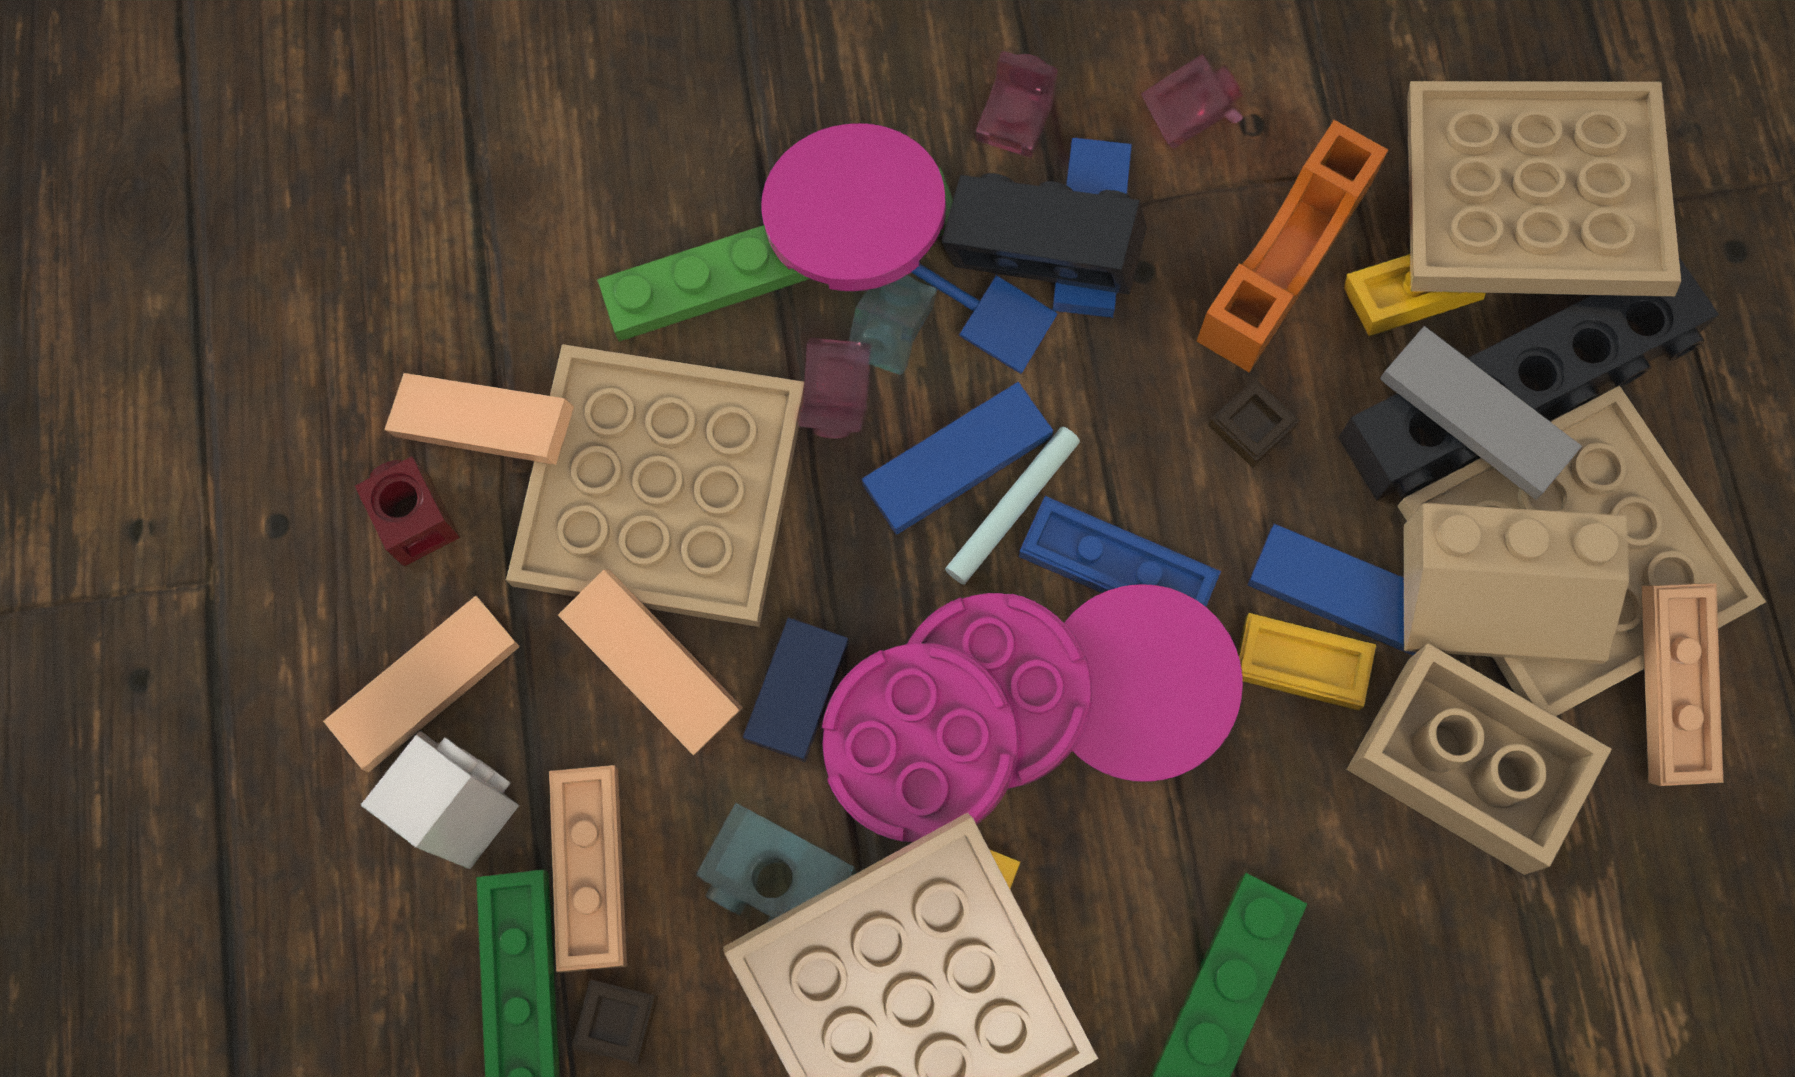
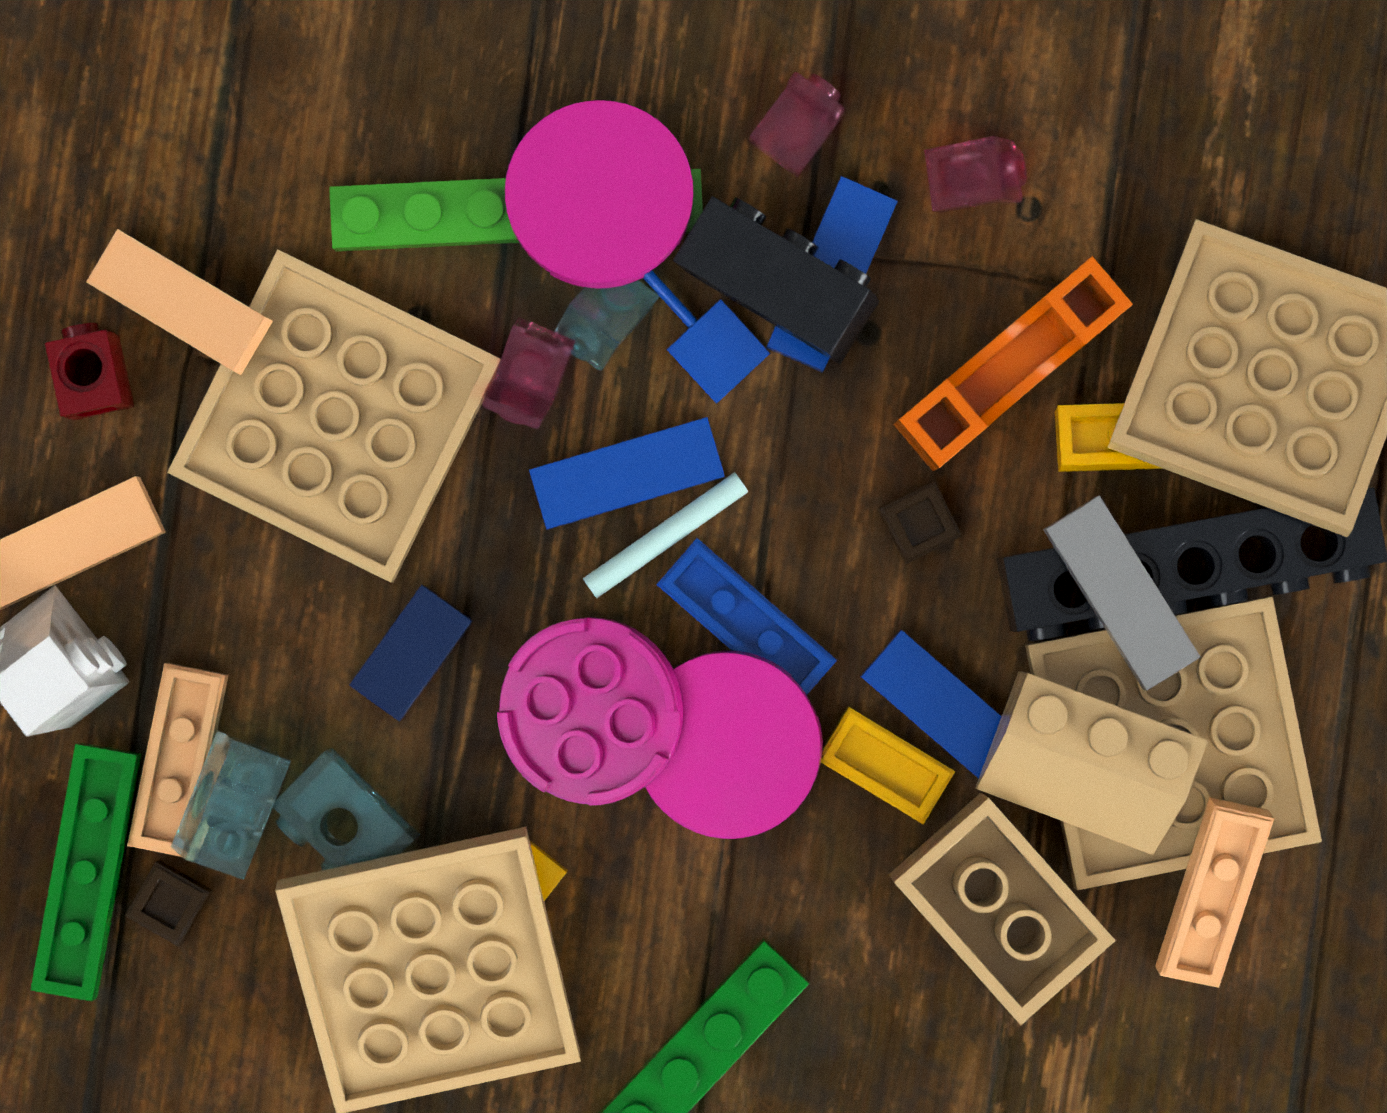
camera: 10 degrees right, 15 degrees up
light nougat tile [558,569,743,755] -> none
dark pink tile [822,643,1019,842] -> none
none -> clear light blue brick [171,731,291,880]

